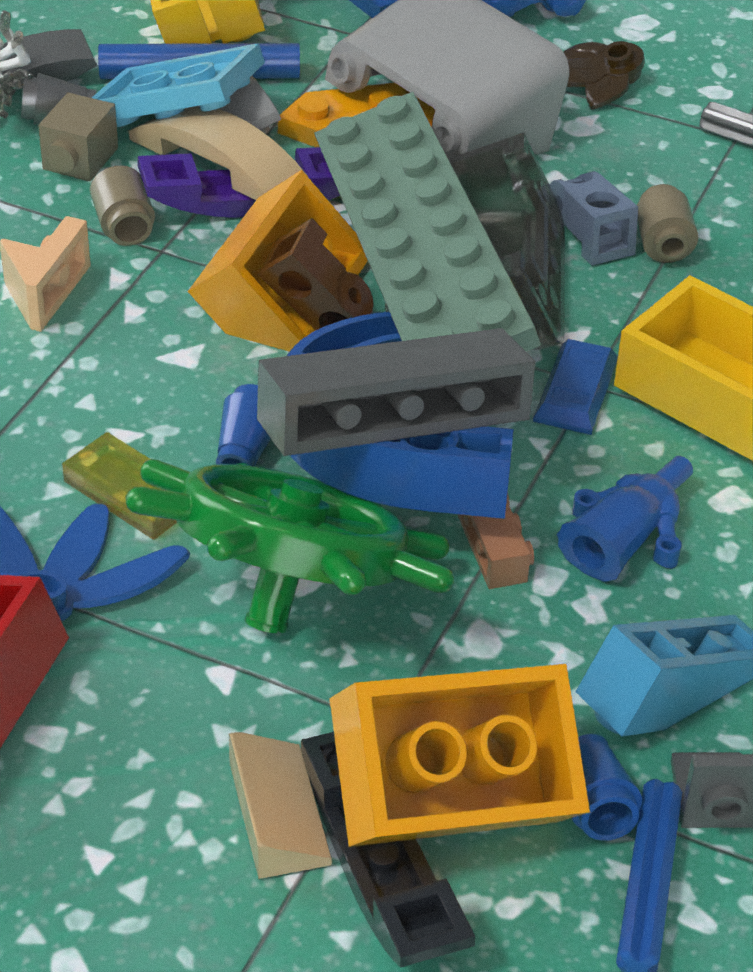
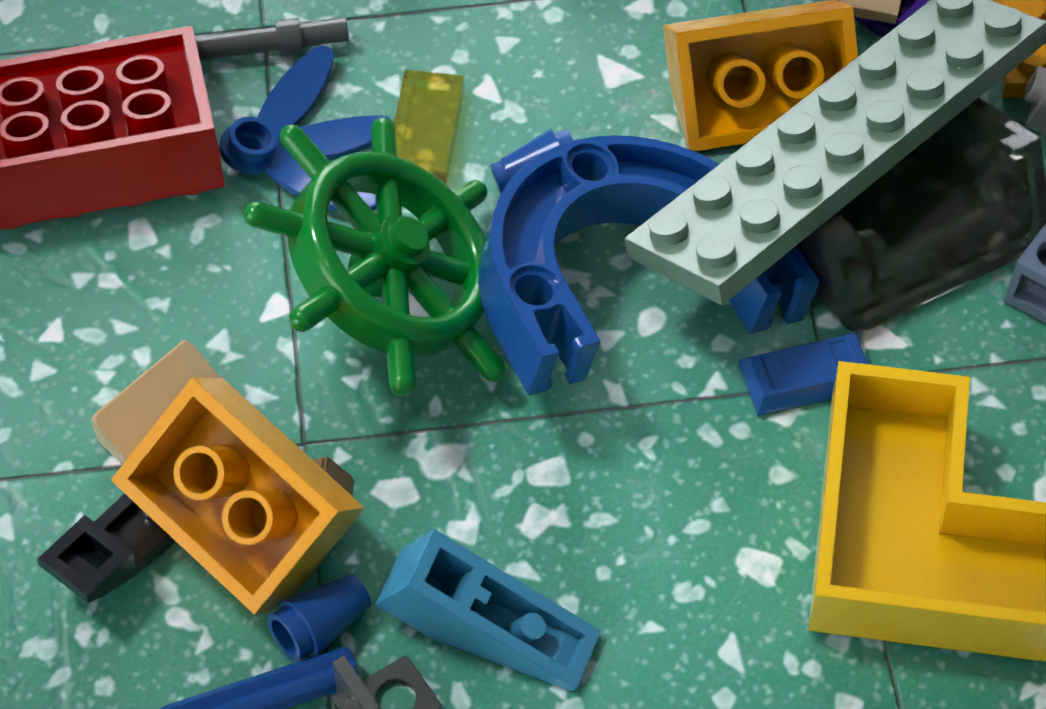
camera: 60 degrees right, 15 degrees up
dark grey brick [257,328,536,456] -> none
reddish brown leg [258,218,374,330] -> none
nougat piece [457,493,534,589] -> none
blue piece [557,456,693,582] -> none

